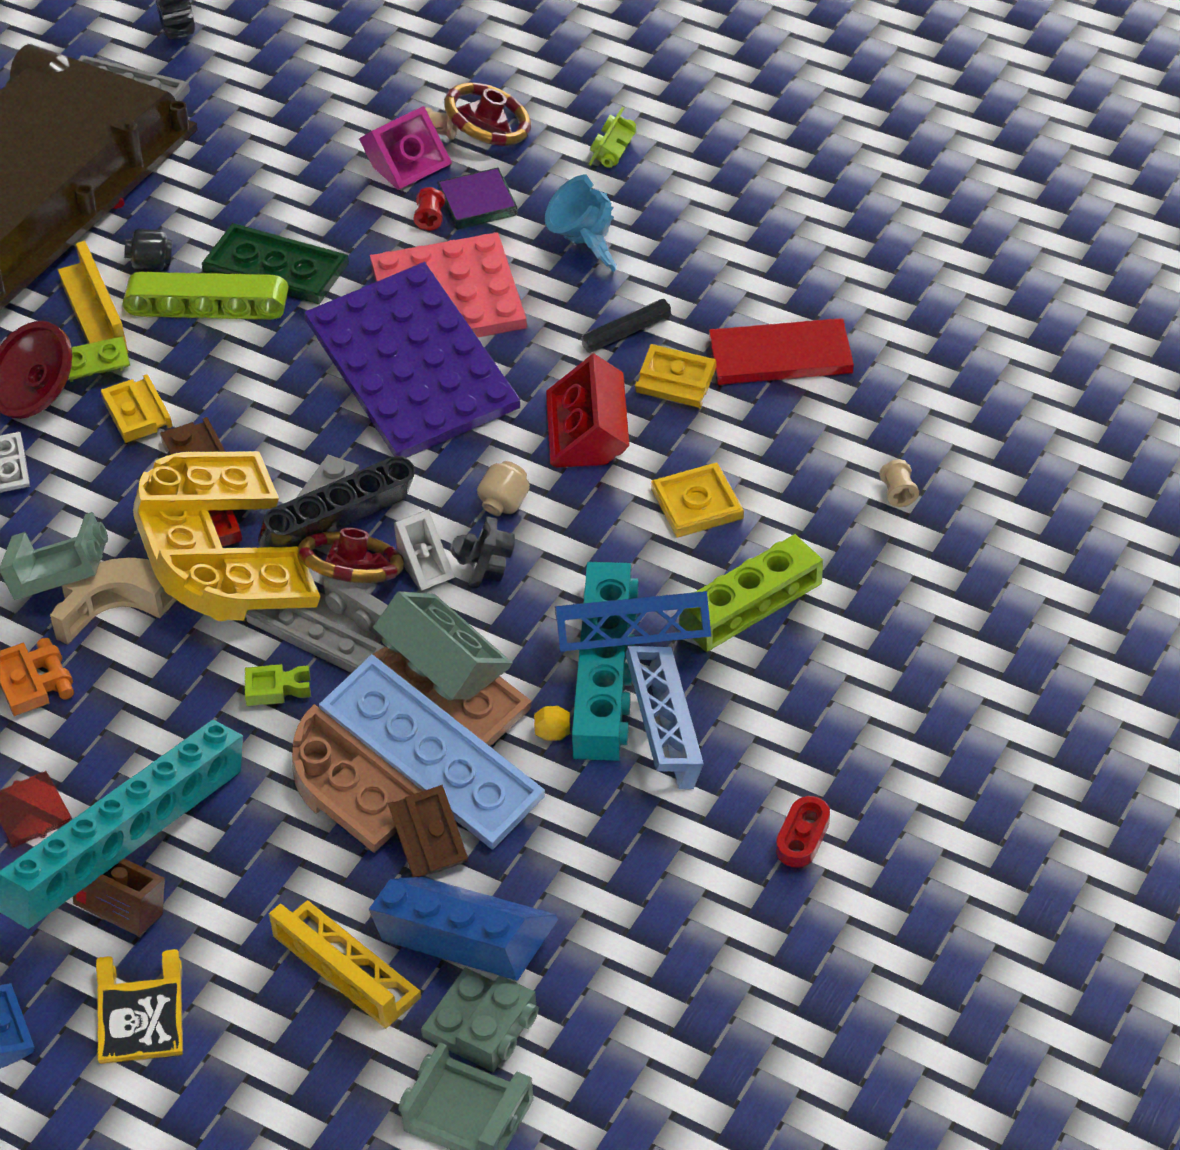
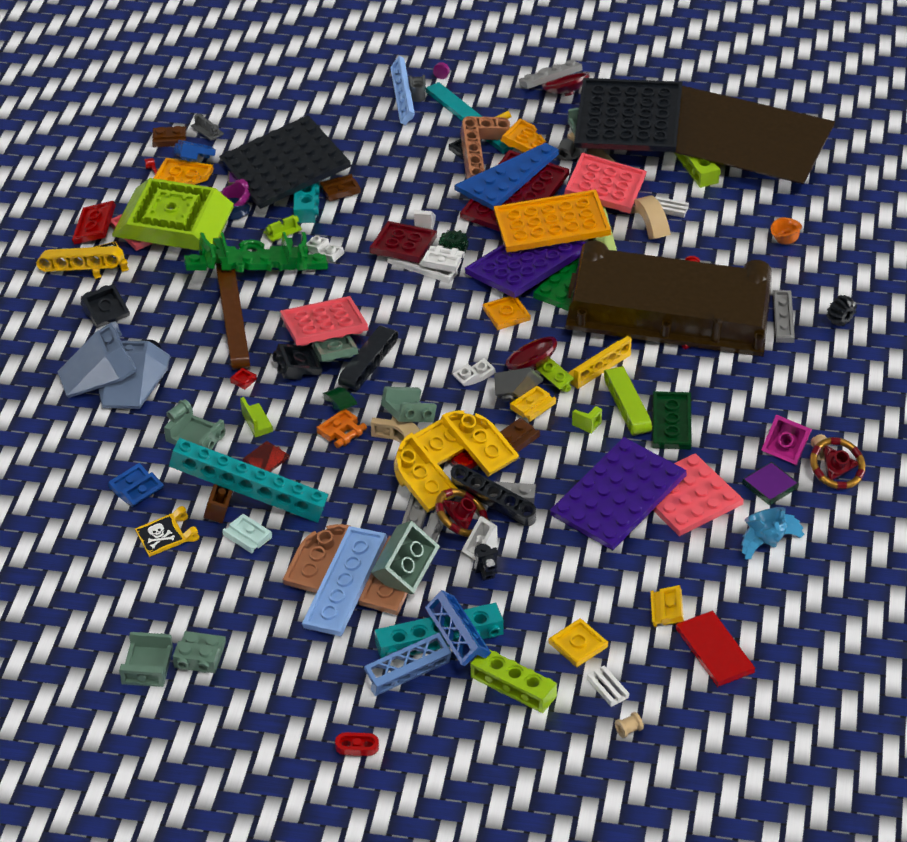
camera: 70 degrees right, 5 degrees down
black head [124,228,172,272] -> none
lime plate [245,664,311,706] -> none
yellow fence [269,900,421,1029] -> none
blue slope [369,877,558,981] -> none
reddish brown plate [388,784,469,877] -> none
red bush [413,187,445,230] -> none
tan head [477,461,530,516] -> none
yellow tile [534,706,570,741] -> none
red slope [546,353,630,468] -> none
black axle [581,299,671,353] -> none
lime hinge [588,106,637,168] -> none
none -> light aqua plate [223,514,272,554]
none -> dark grey slope [494,368,543,401]
none -> lime panel [572,406,602,434]
none -> white tile [587,665,629,707]

